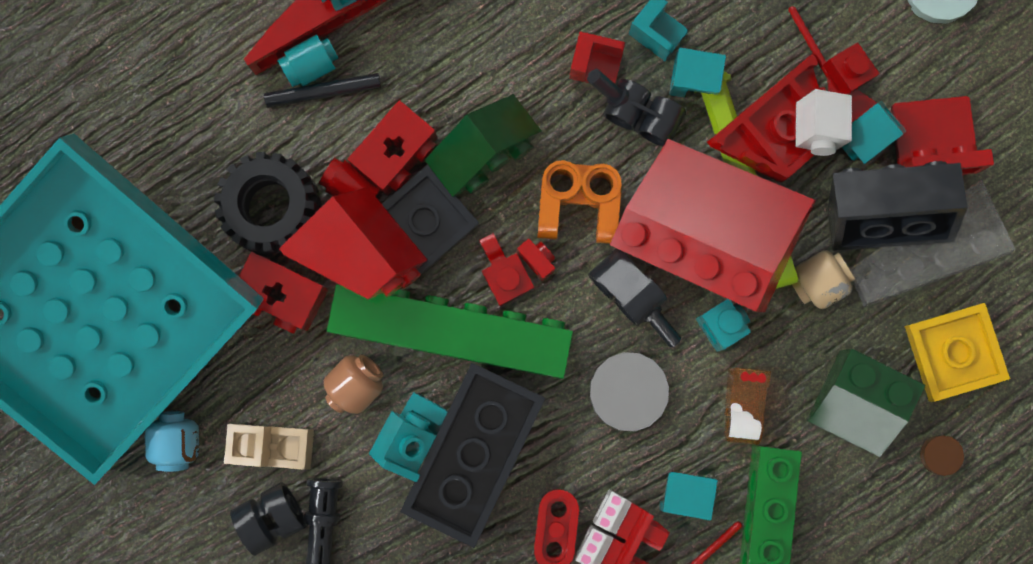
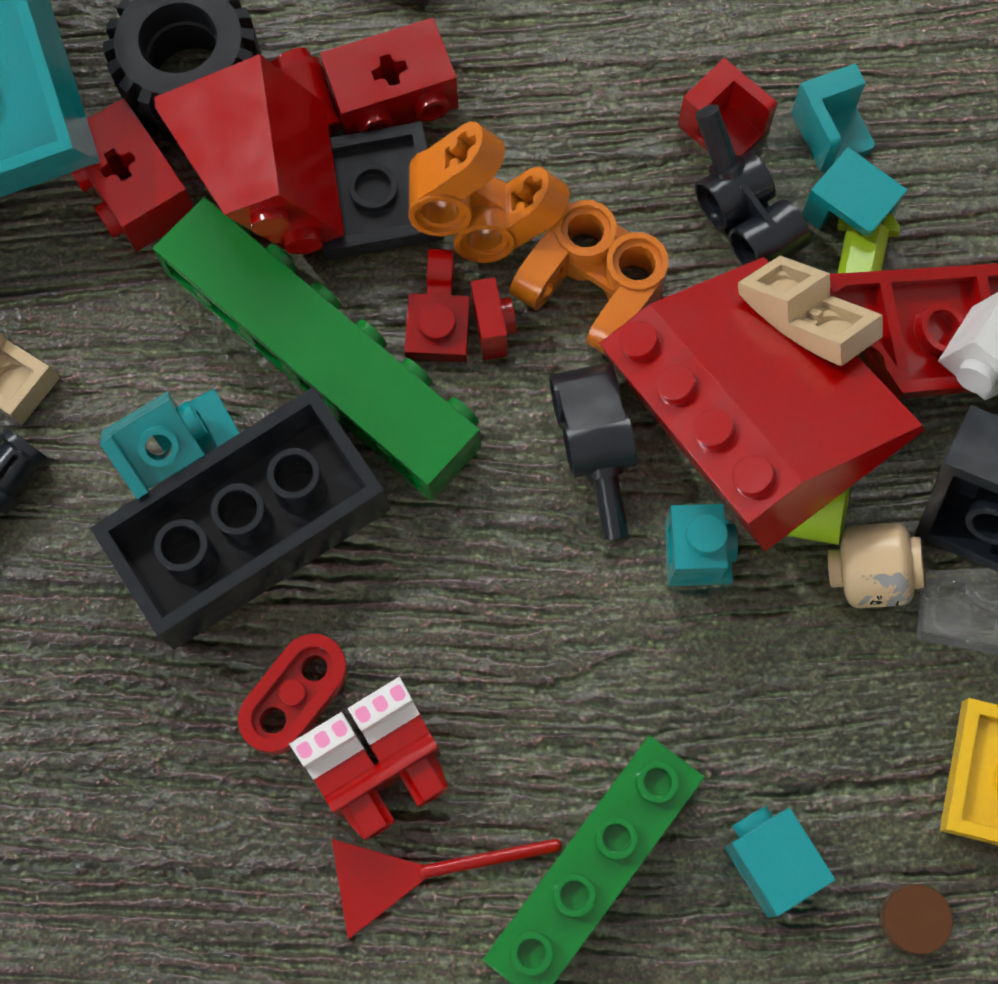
camera: 30 degrees right, 10 degrees down
nougat head [324,355,383,414] -> none
dark green brick [425,94,542,197] -> none
light grey tile [590,352,669,431] -> none
teal panel [659,472,718,520] -> none
clear orange leg [724,368,771,445] -> none
dark green slope [806,348,925,457] -> none
none -> orange piece [409,122,570,263]
none -> teal brick [724,805,836,918]
none -> tan slope [738,256,883,366]

